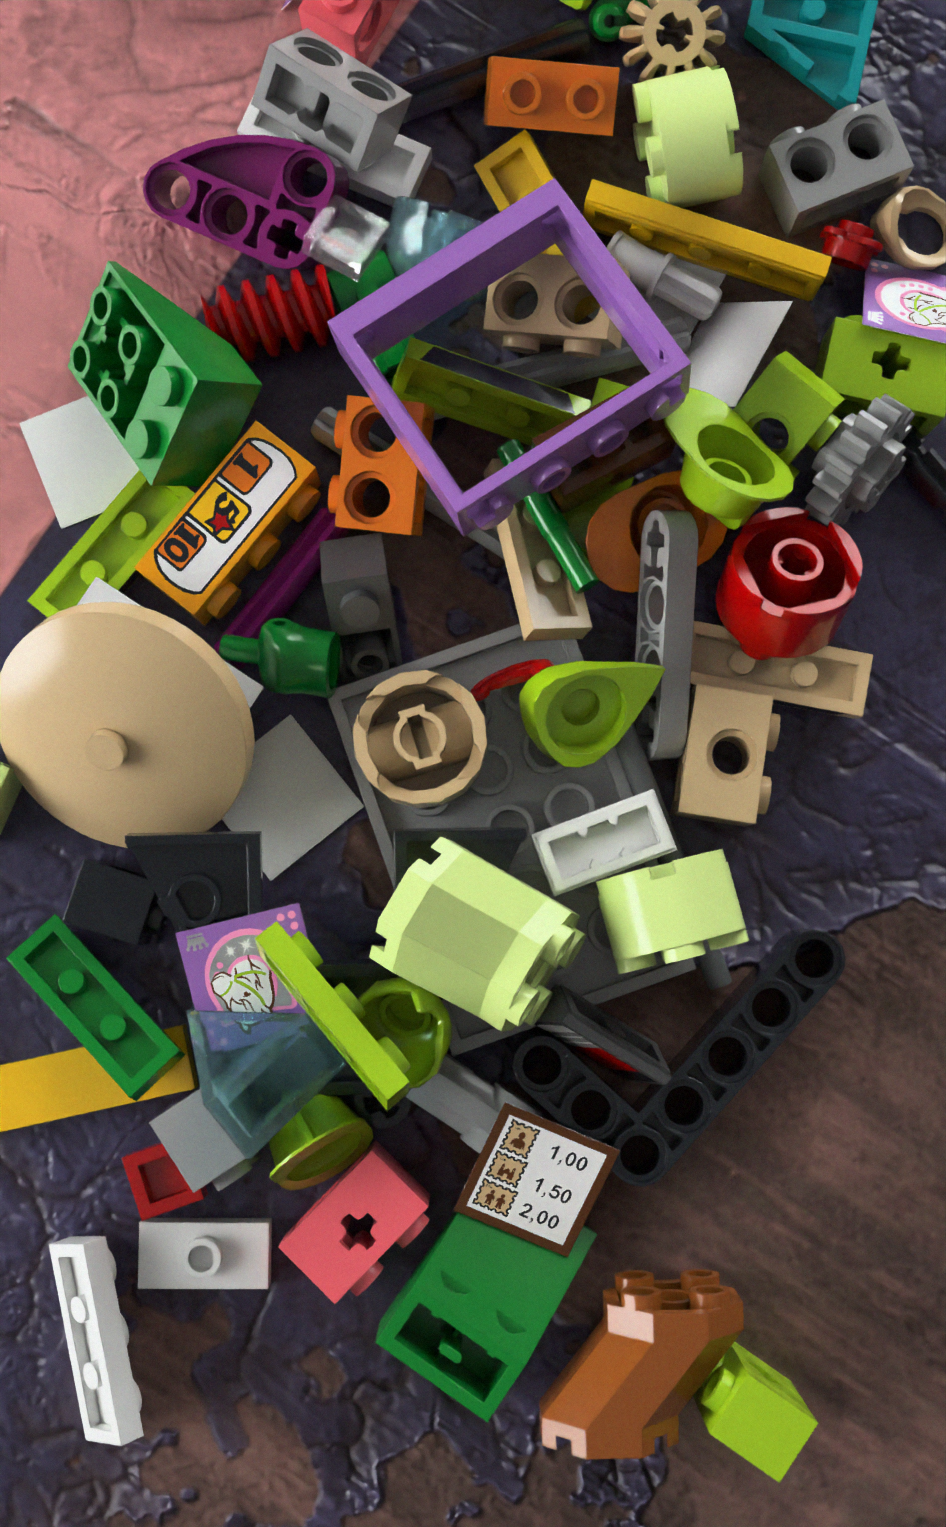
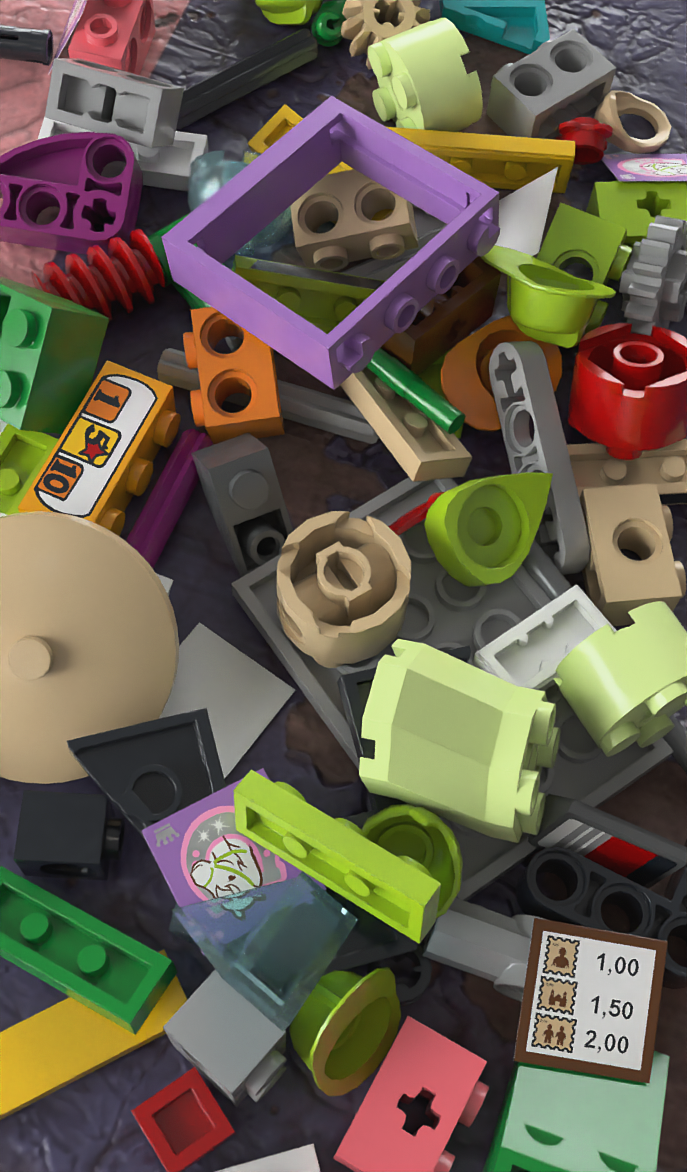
camera: 20 degrees left, 20 degrees down
green piece [219,618,340,698] -> none
clear plate [302,194,390,282] -> none
orange brick [483,56,620,136] -> none

